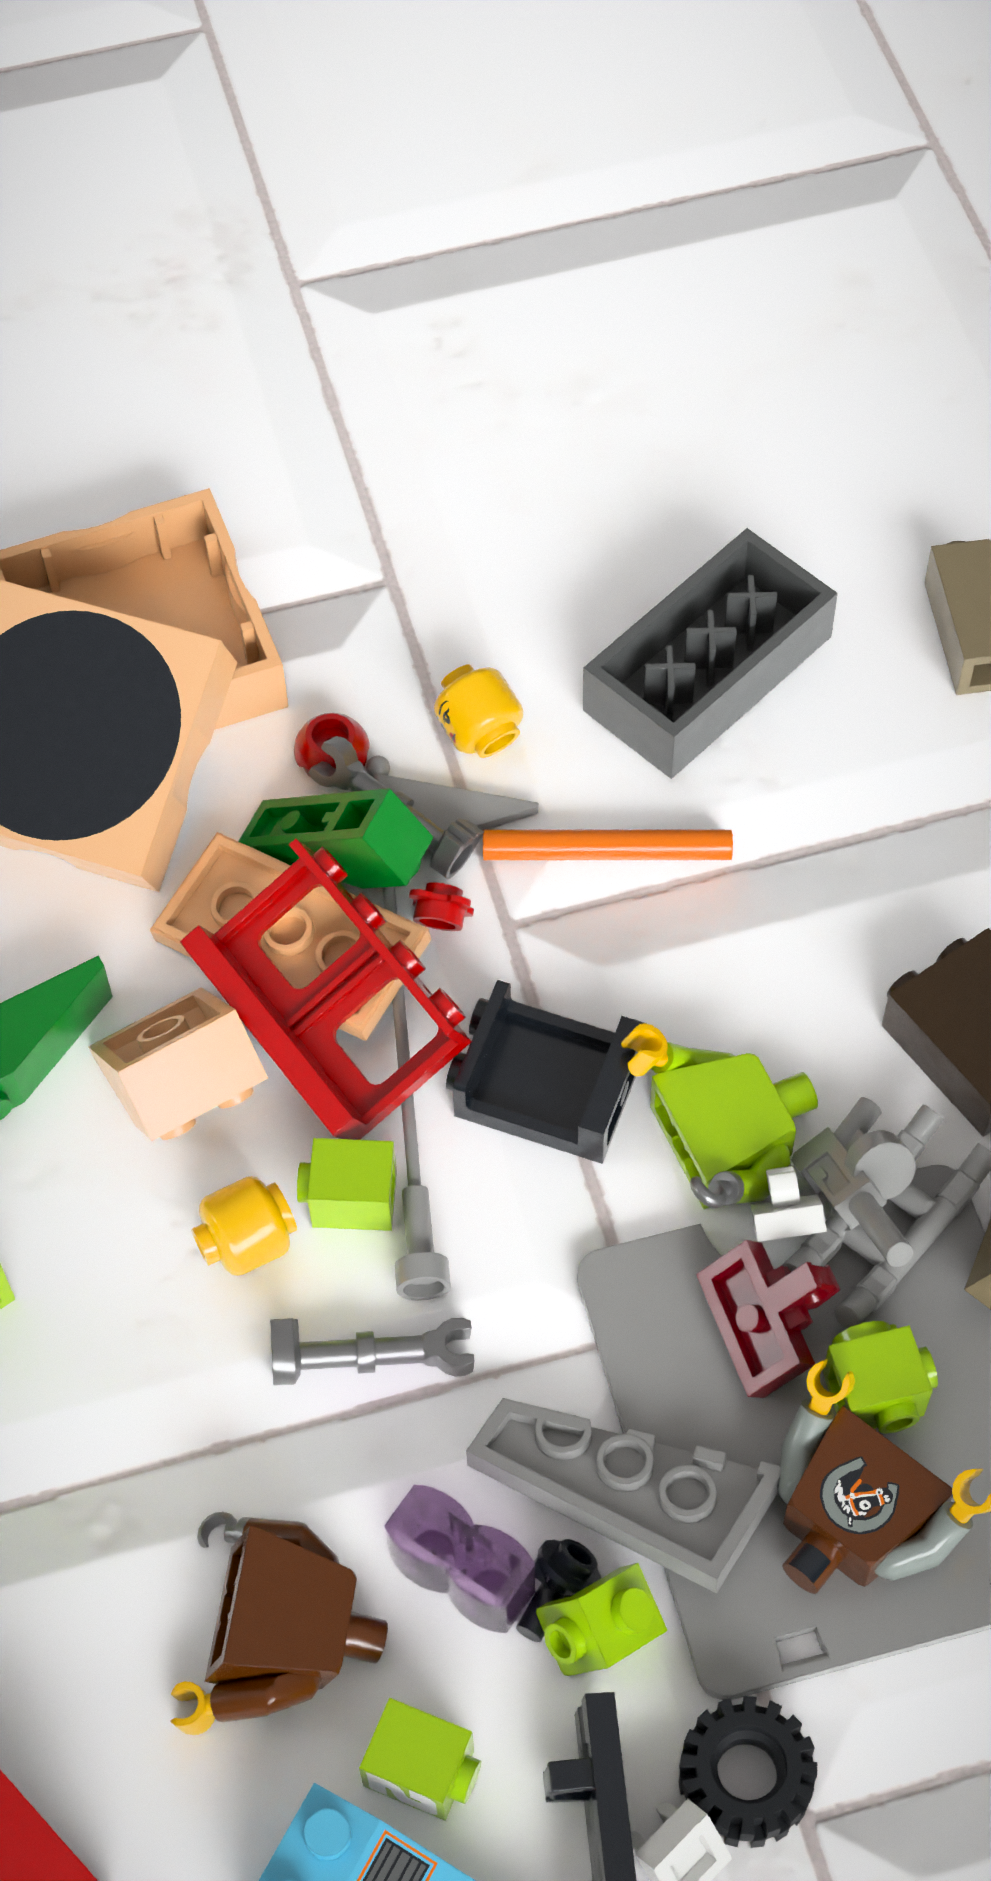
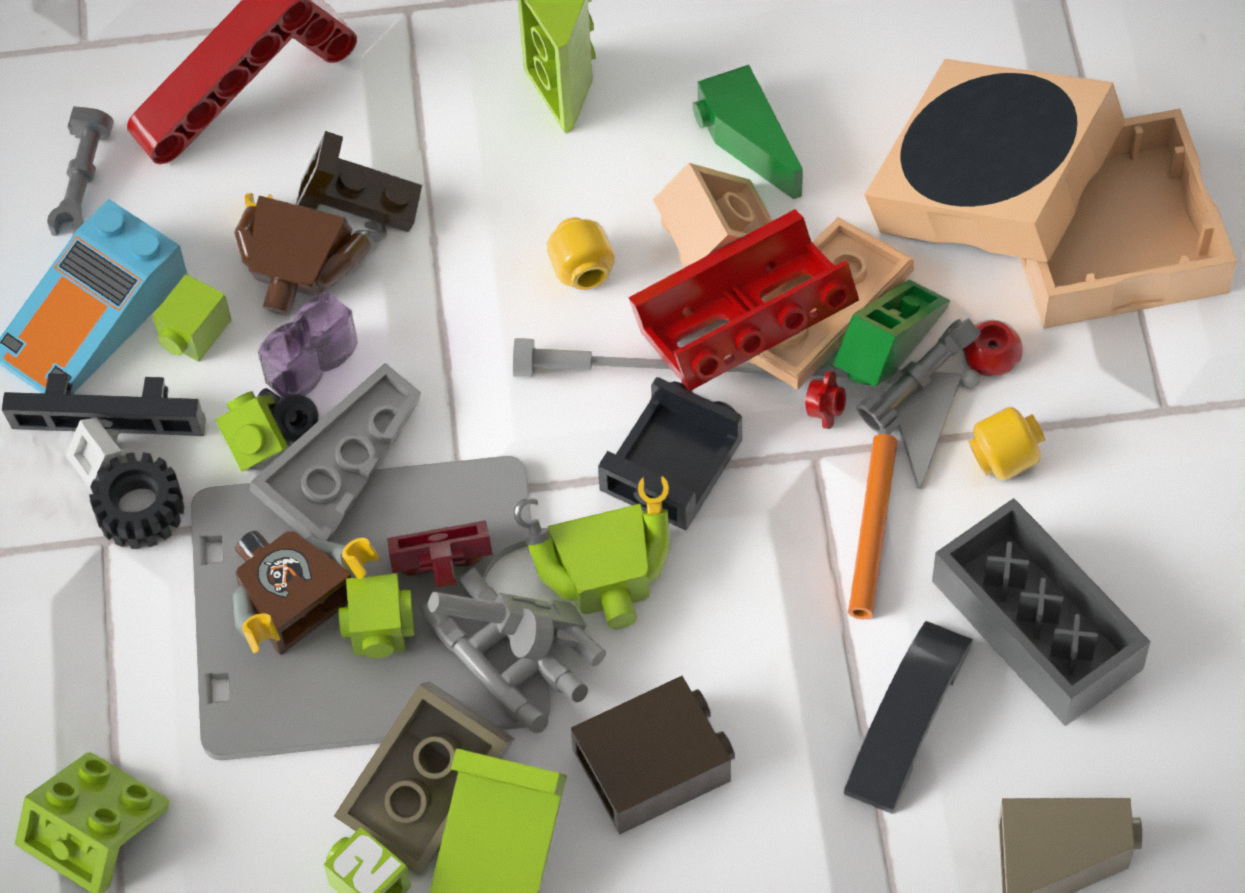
camera: 100 degrees right, 0 degrees up
flat silver piece [270,1317,475,1386] -> none
lime brick [297,1138,397,1231] -> none
white tile [751,1166,827,1242] -> none
none -> dark brown bracket [295,131,422,232]
none -> black slope [844,621,973,814]

